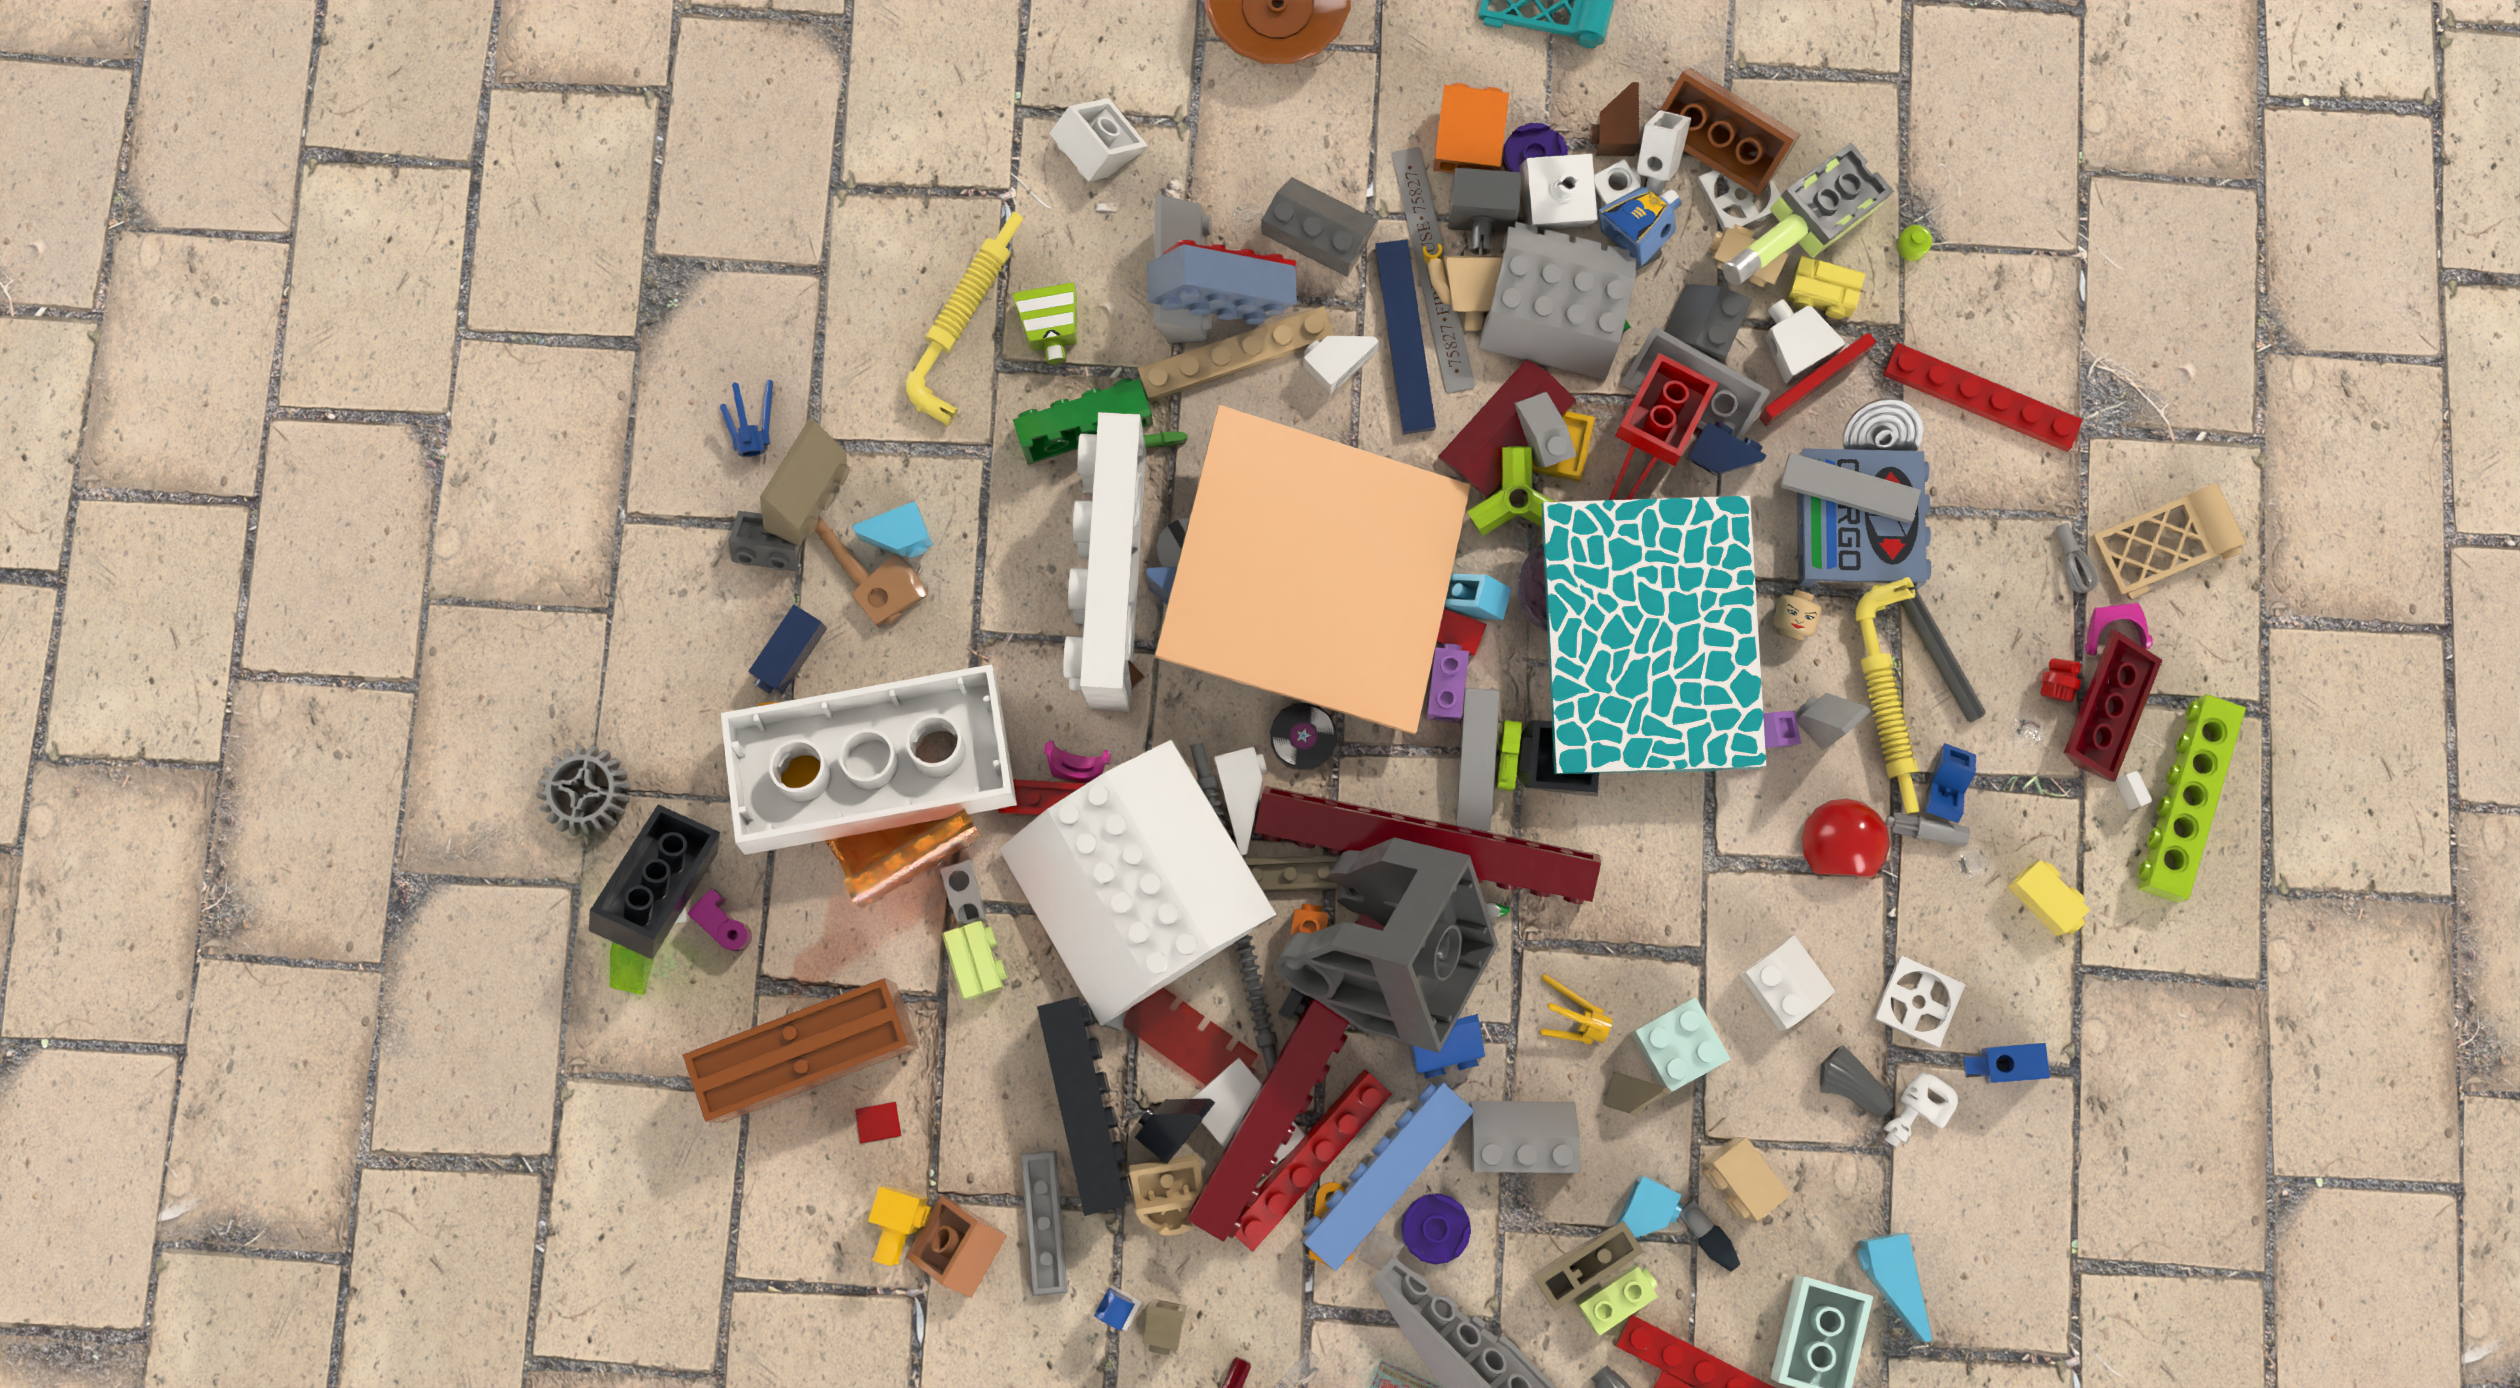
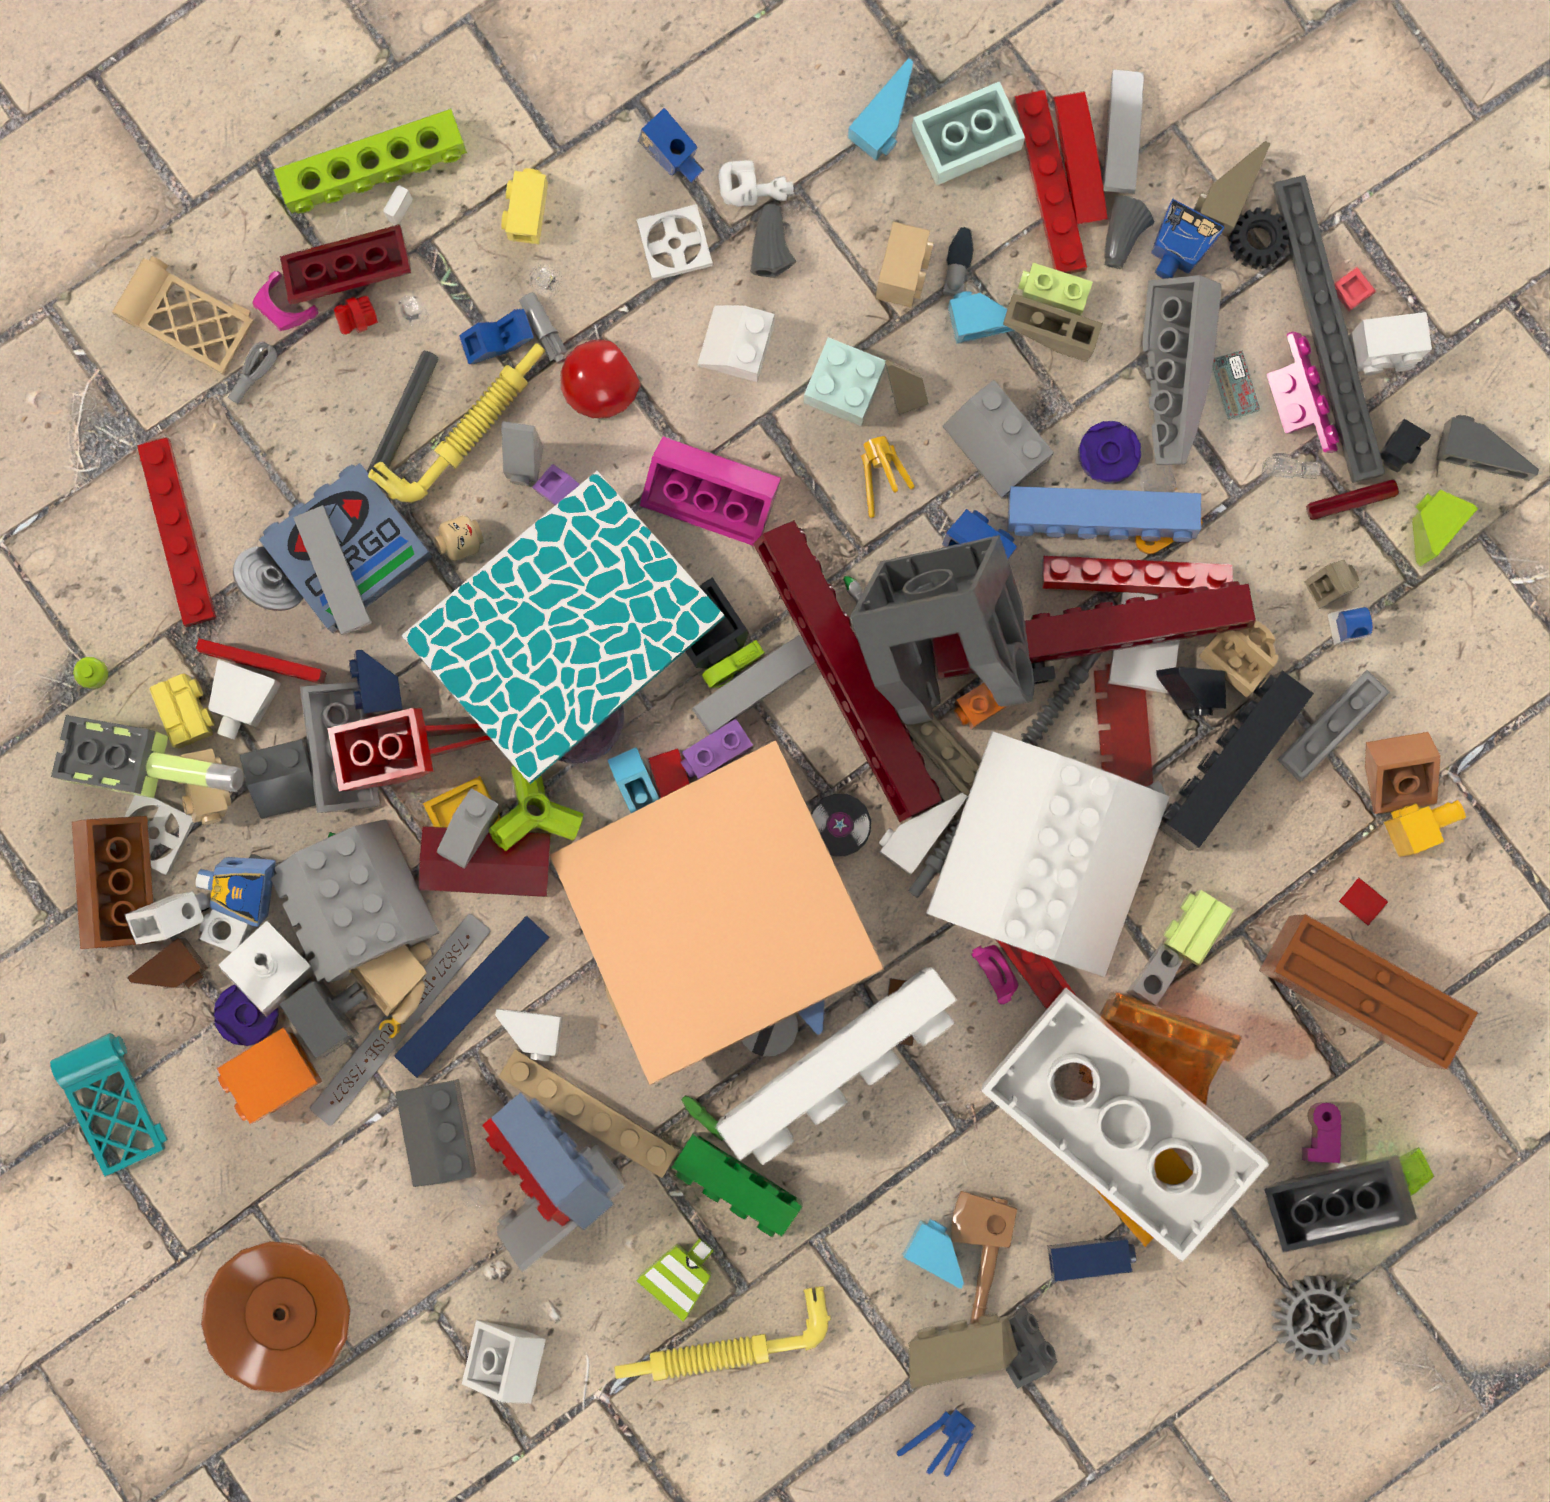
camera: 130 degrees left, 5 degrees up
none -> dark pink slope [640,437,781,546]

